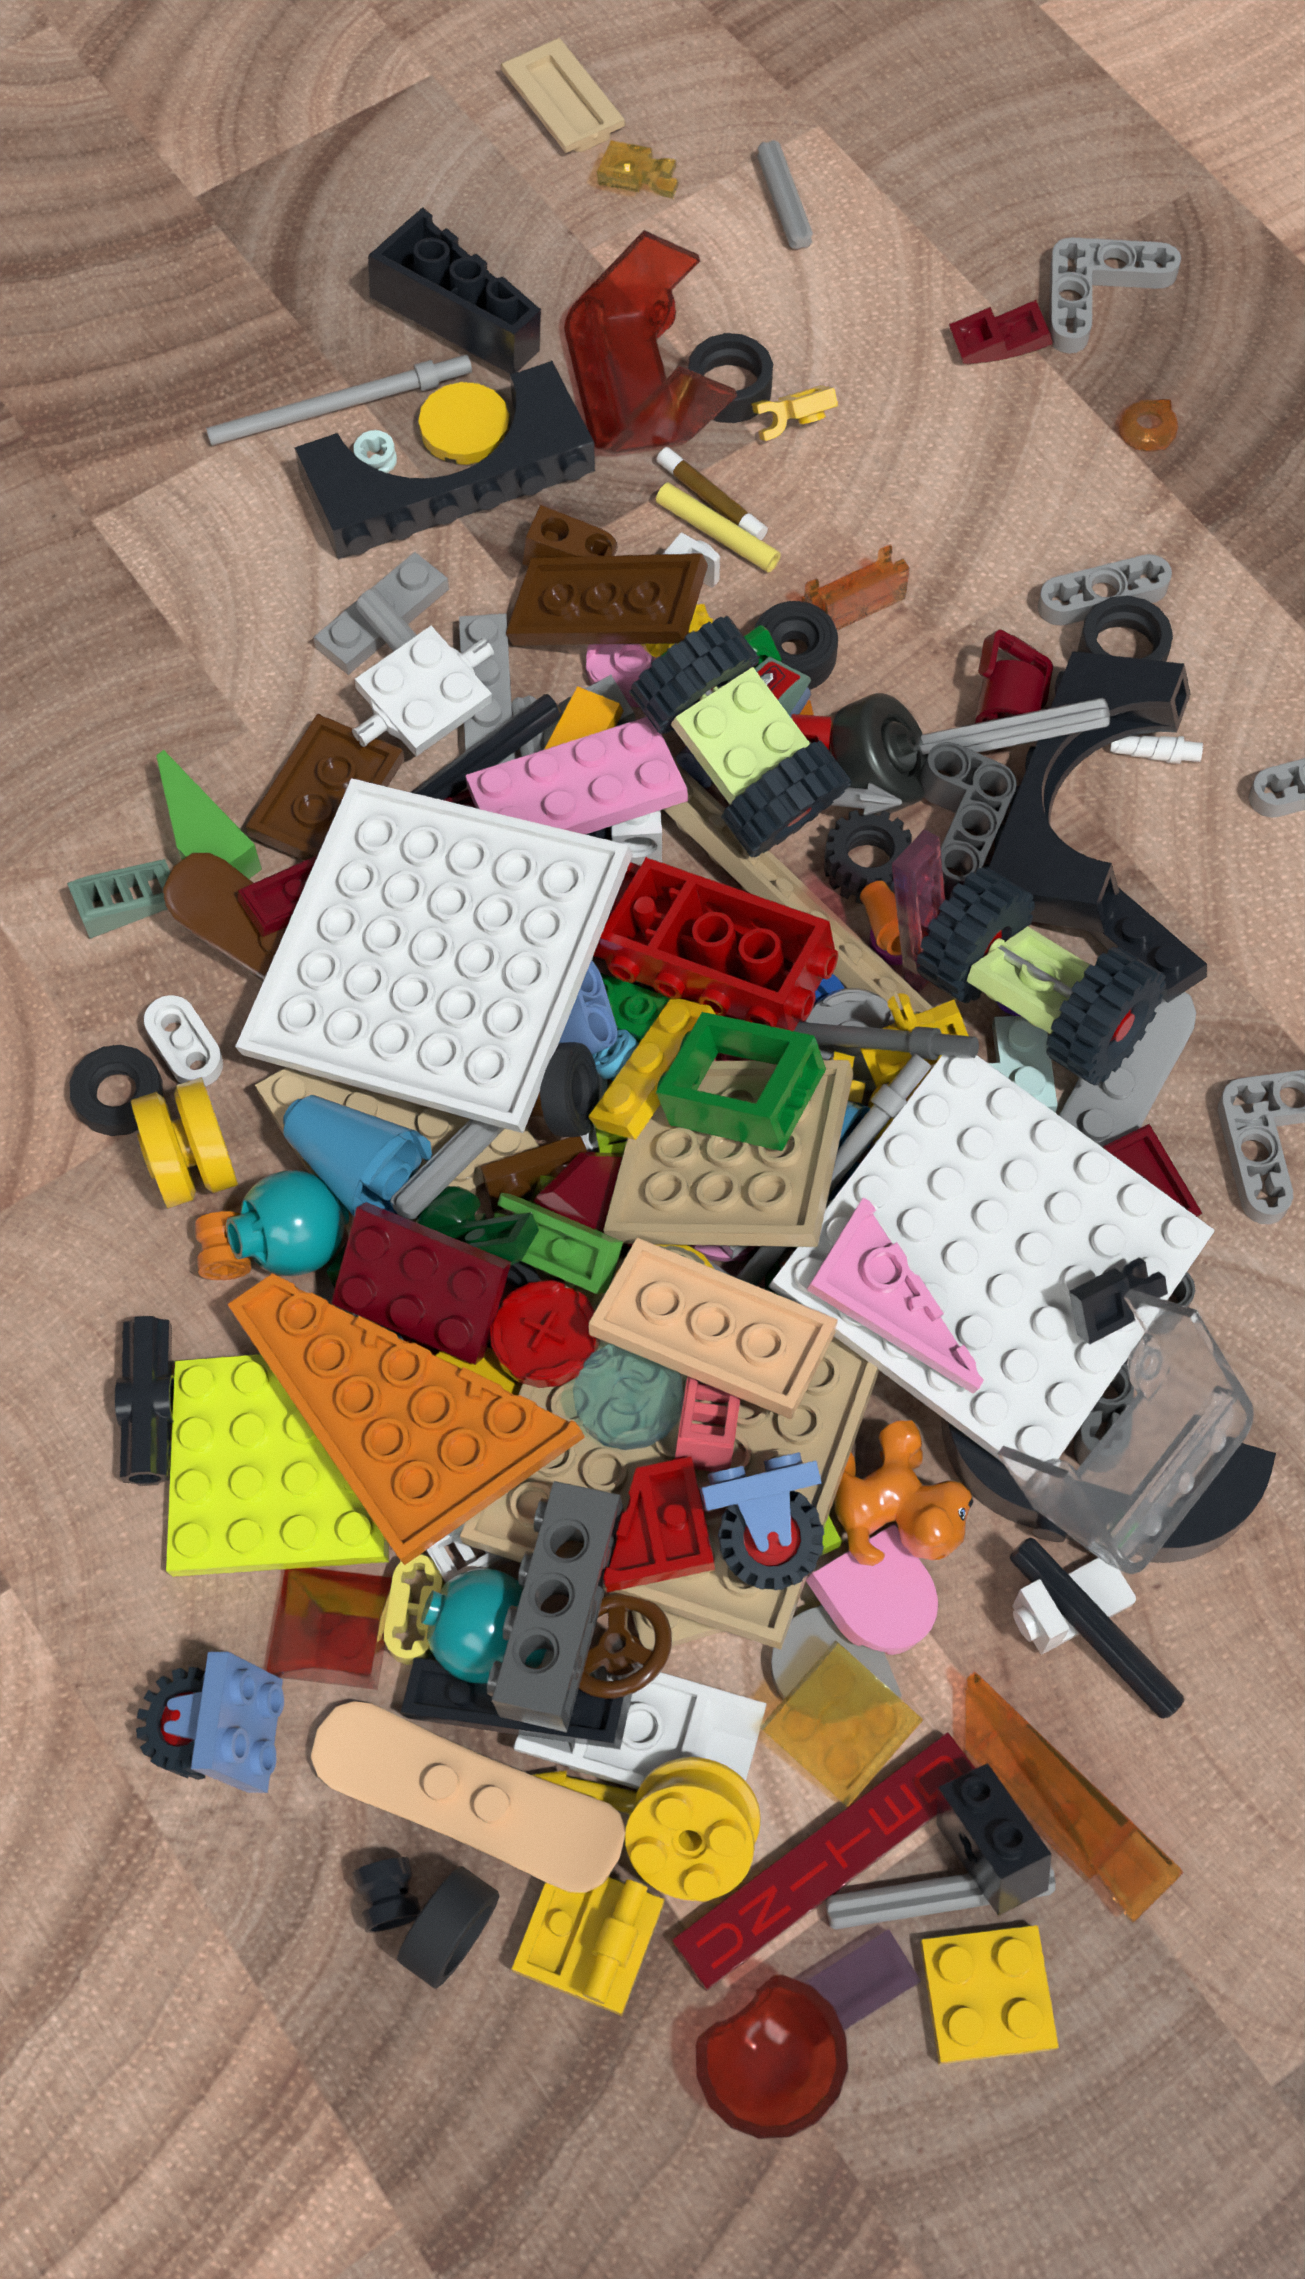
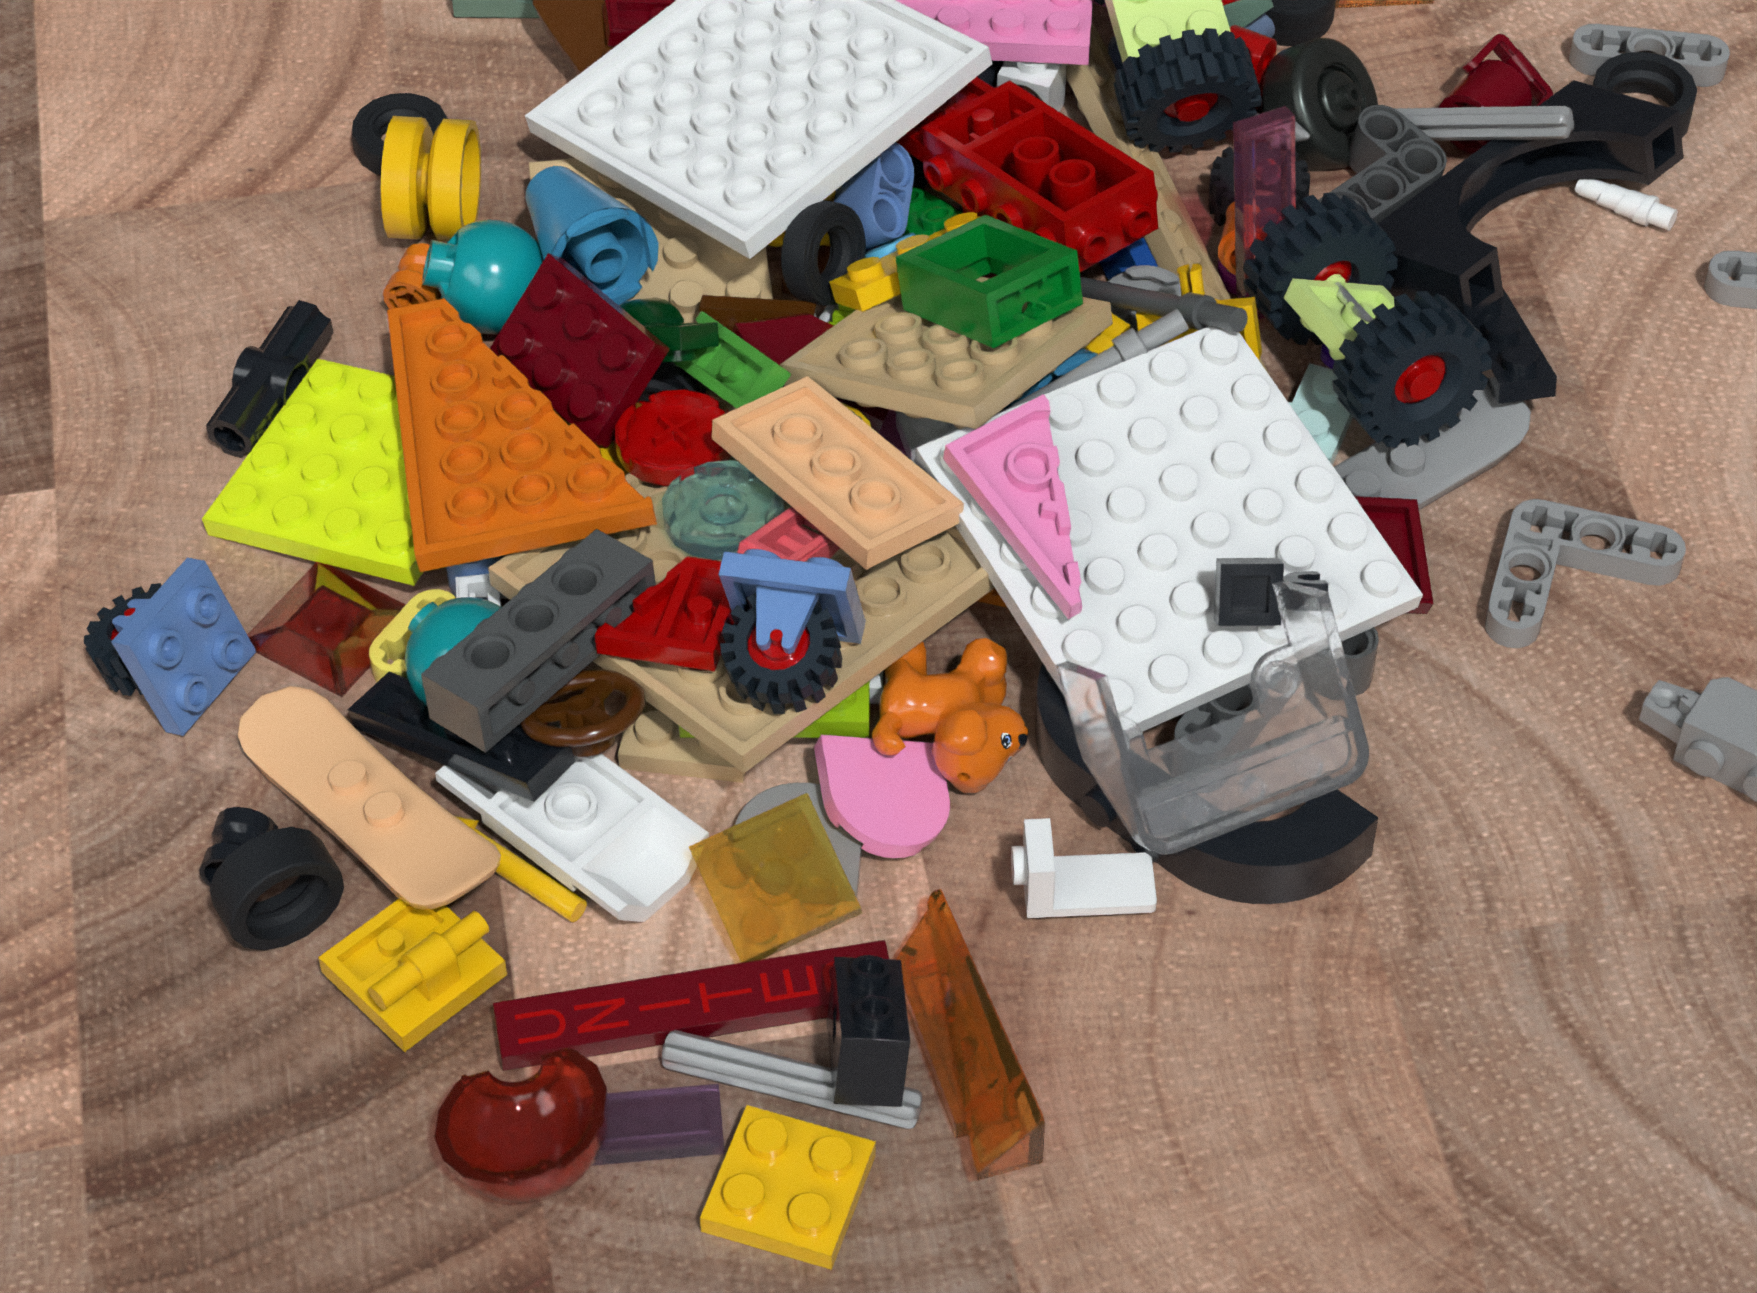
camera: 25 degrees right, 15 degrees down
white plate [144,995,223,1087] -> none
light grey axle [390,1119,505,1219] -> none
yellow wheel [625,1757,761,1902] -> none
black axle [1009,1537,1185,1719] -> none

